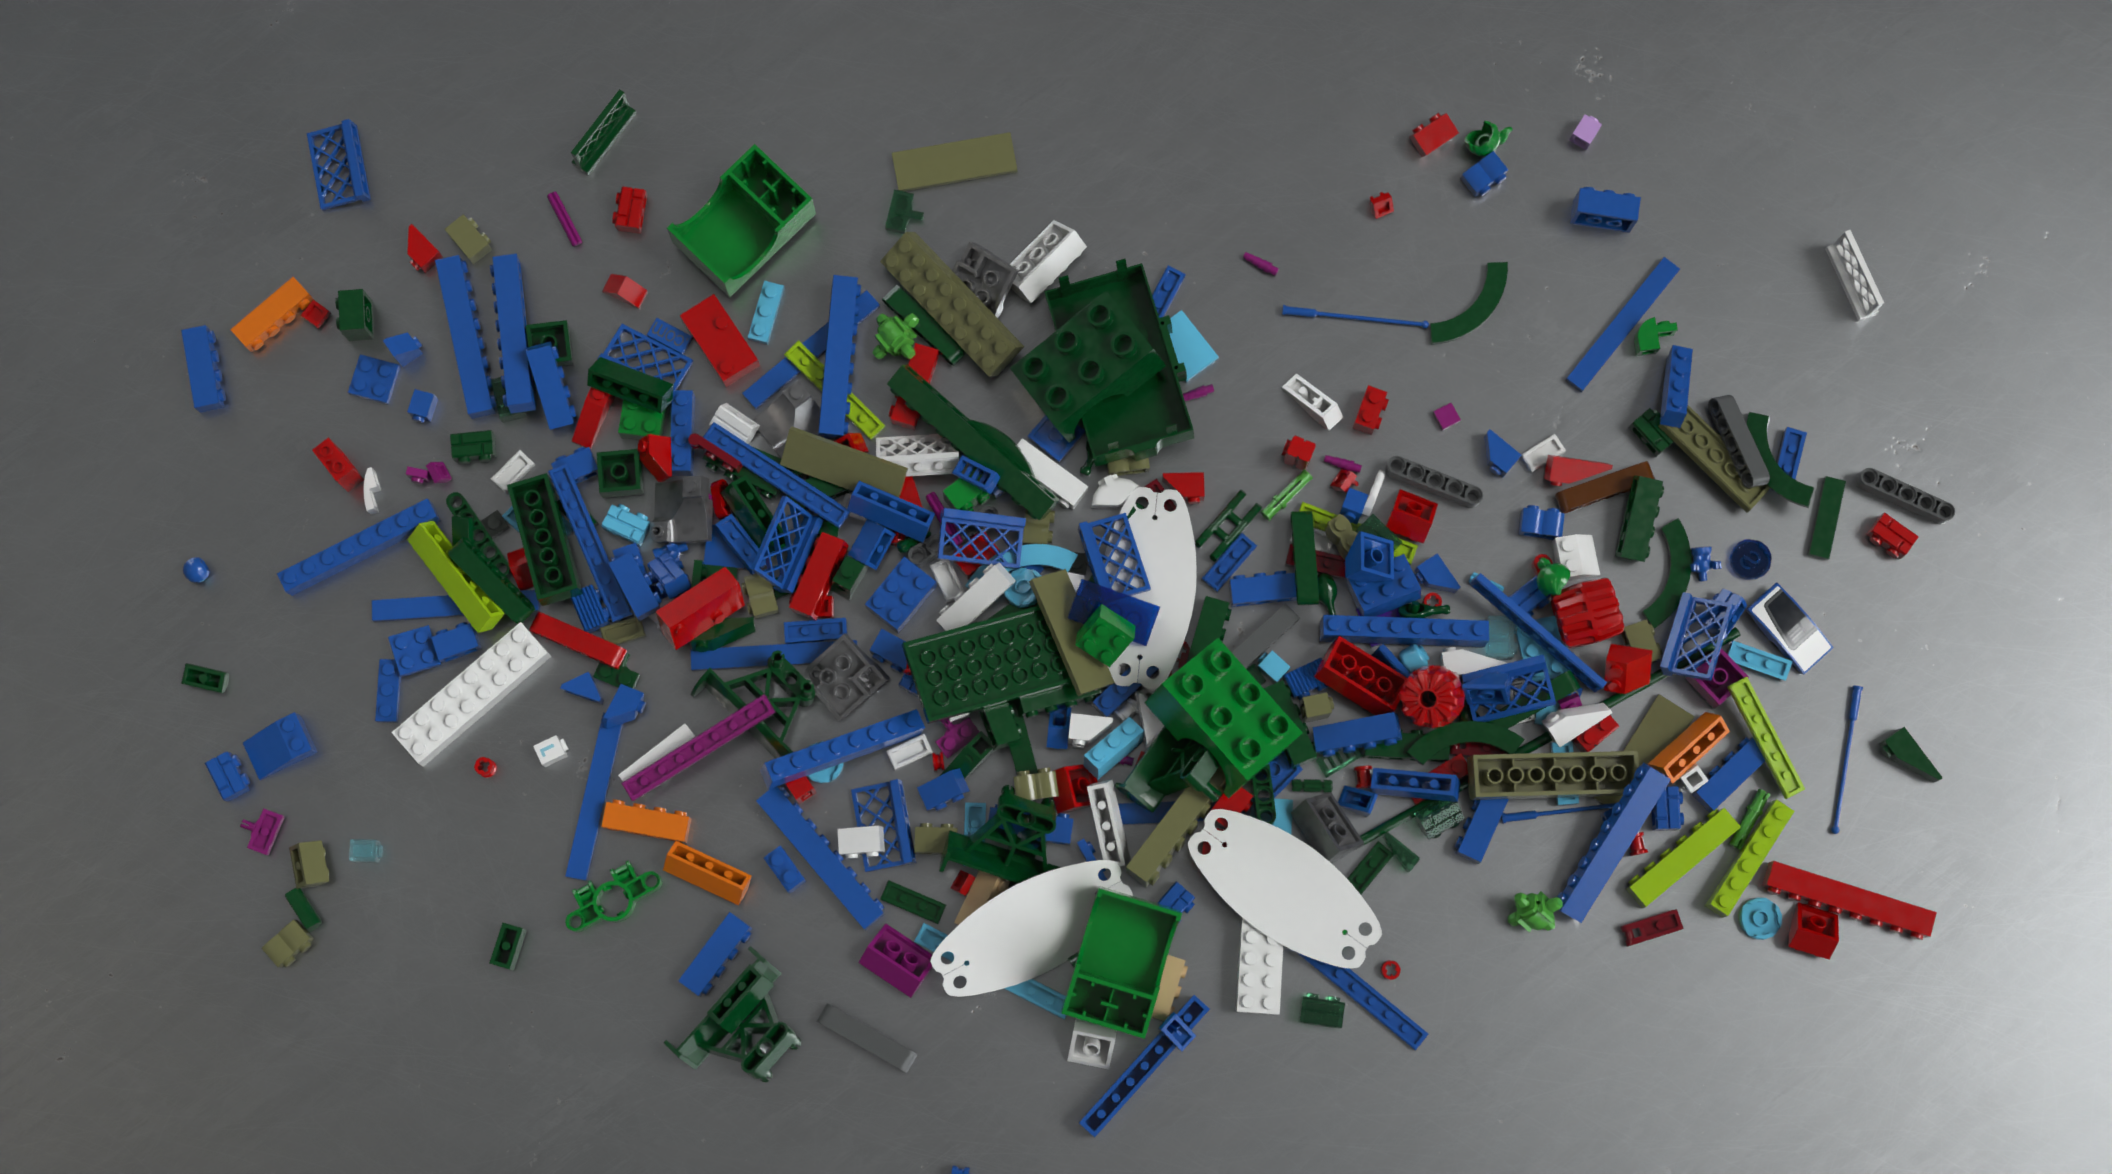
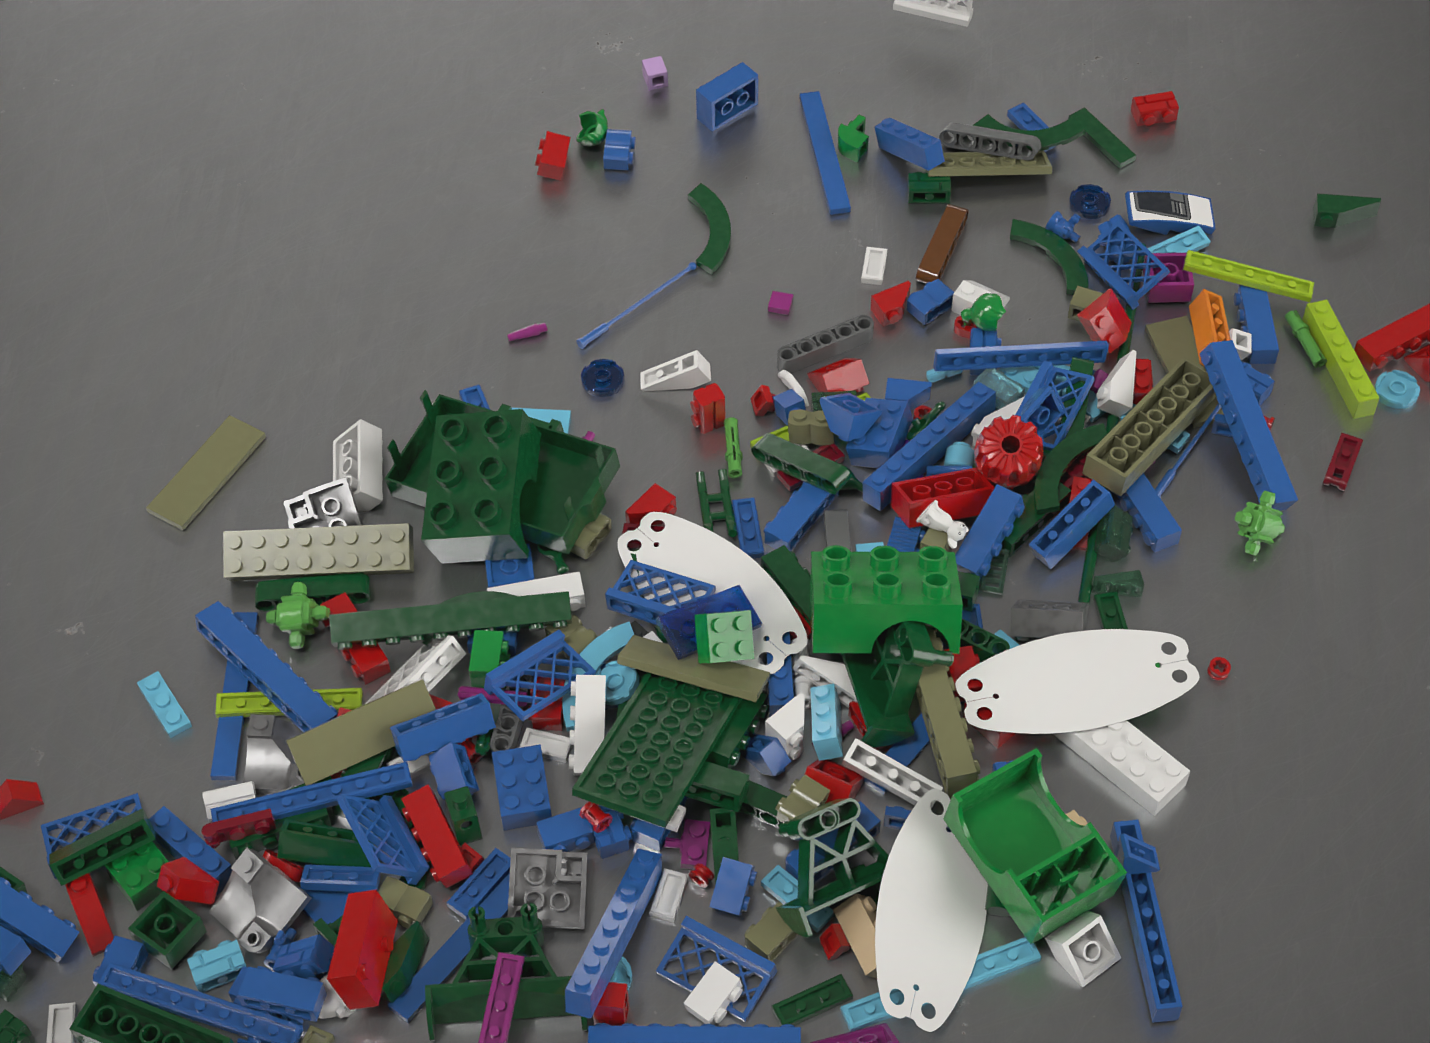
camera: 45 degrees left, 25 degrees down
blue tile [647,318,693,354] -> none
green piece [667,144,816,297] -> none
red brick [680,294,760,387] -> none
clear green plate [885,189,924,234] -> none
blue slope [952,455,1000,494] -> none
white piece [1091,474,1139,509] -> none
dark green axle [1292,779,1333,792] -> none
blue tile [1296,952,1429,1051] -> none
clear green brick [1298,993,1345,1029] -> none
magenta animal [1324,455,1362,473] -> none
blue slope [1338,785,1378,817] -> none
red brick [1352,385,1389,435] -> none
red bush [1354,765,1373,789] -> none
red tile [1370,192,1394,219] -> none
blue slope [1484,429,1522,477] -> none
red slope [1544,455,1613,486] -> none
red wheel [1551,578,1624,648] -> none
dark green brick [1615,475,1664,562] -> none
lime brick [1626,808,1741,908] -> none
blue piece [1831,685,1863,834] -> none
dark grey beam [1855,468,1955,524] -> none
none -> clear blue tile [581,359,625,397]
none -> red slope [871,280,911,327]
none -> white animal [916,500,968,549]

